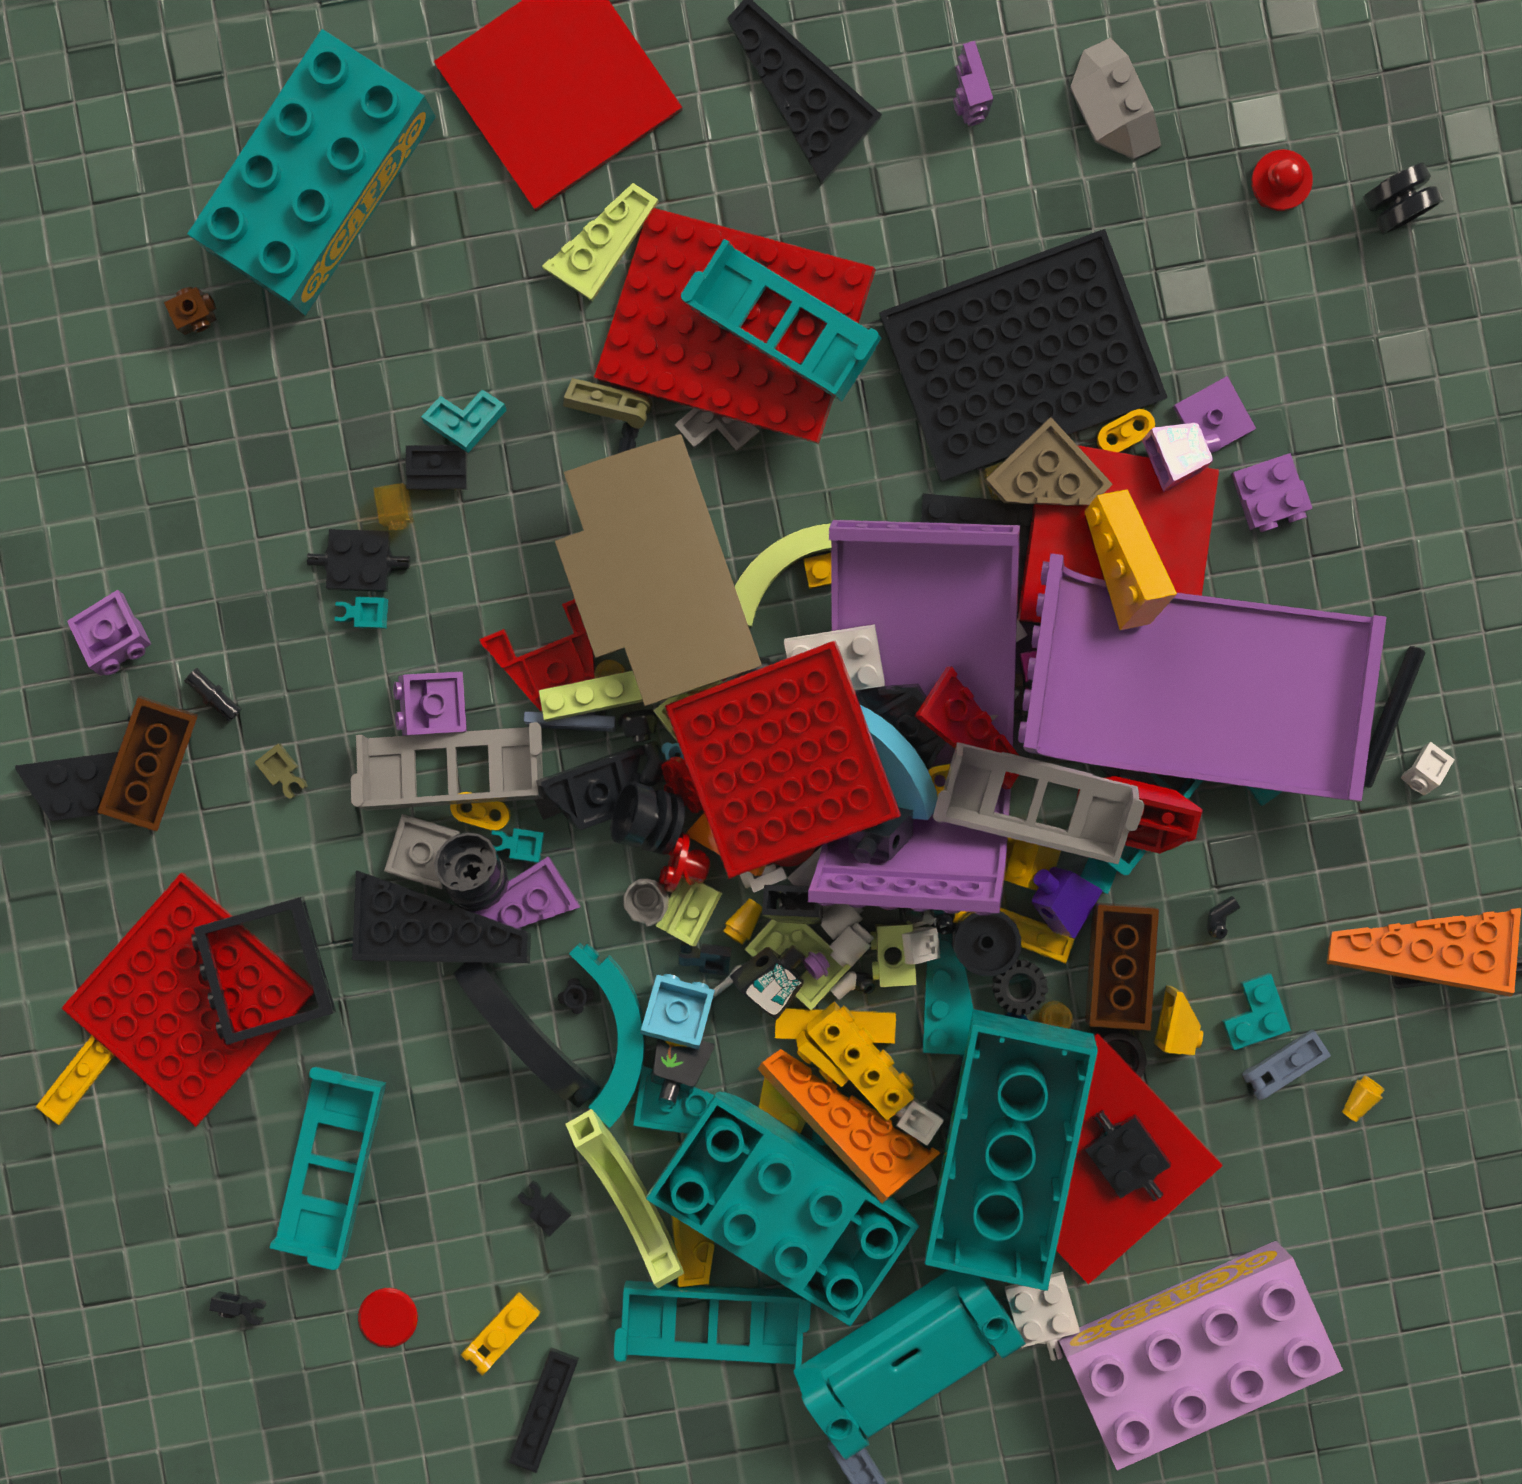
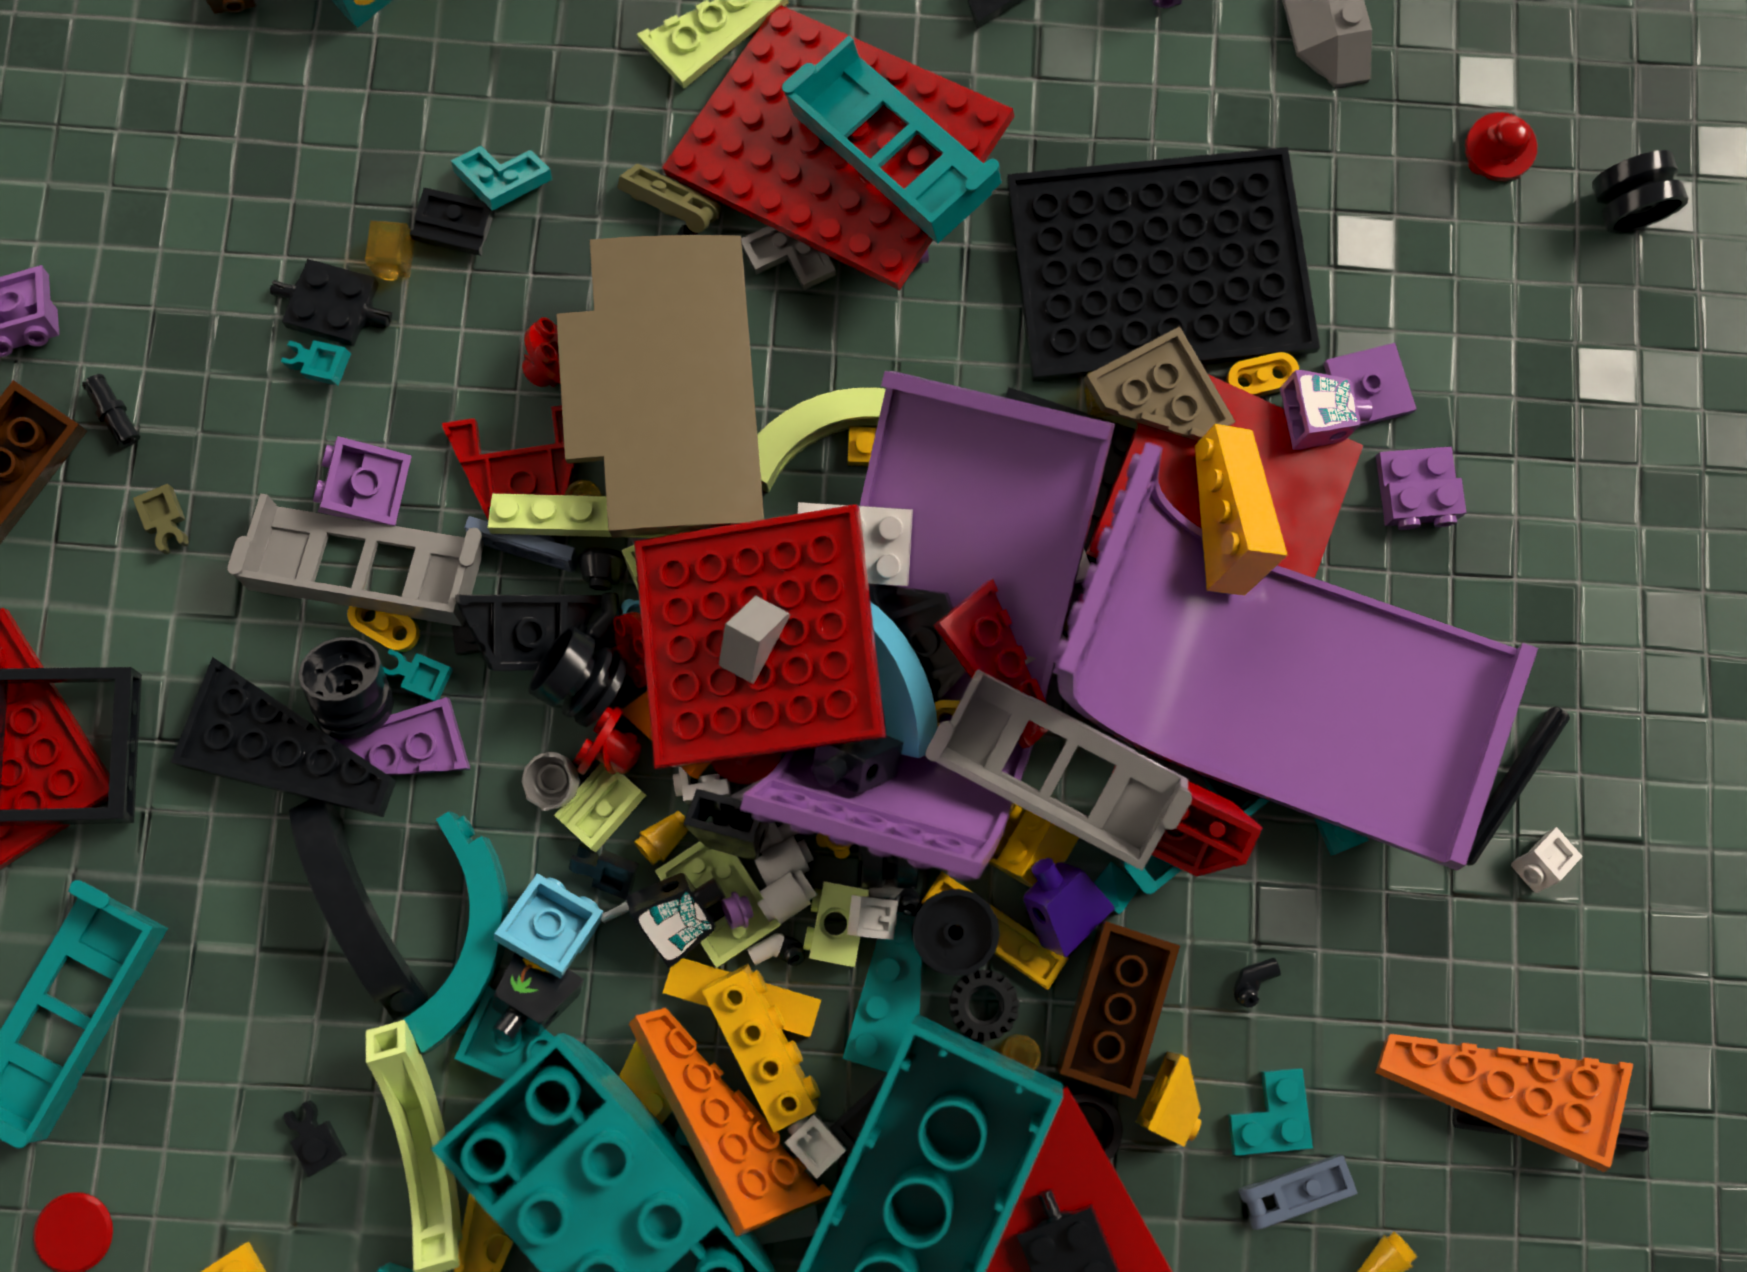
camera: 15 degrees right, 10 degrees down
light grey plate [384,814,460,889] -> none
black plate [558,978,594,1014] -> none
yellow plate [796,1030,849,1087] -> none
none -> red plate [522,317,561,387]
none -> light grey slope [719,596,791,684]

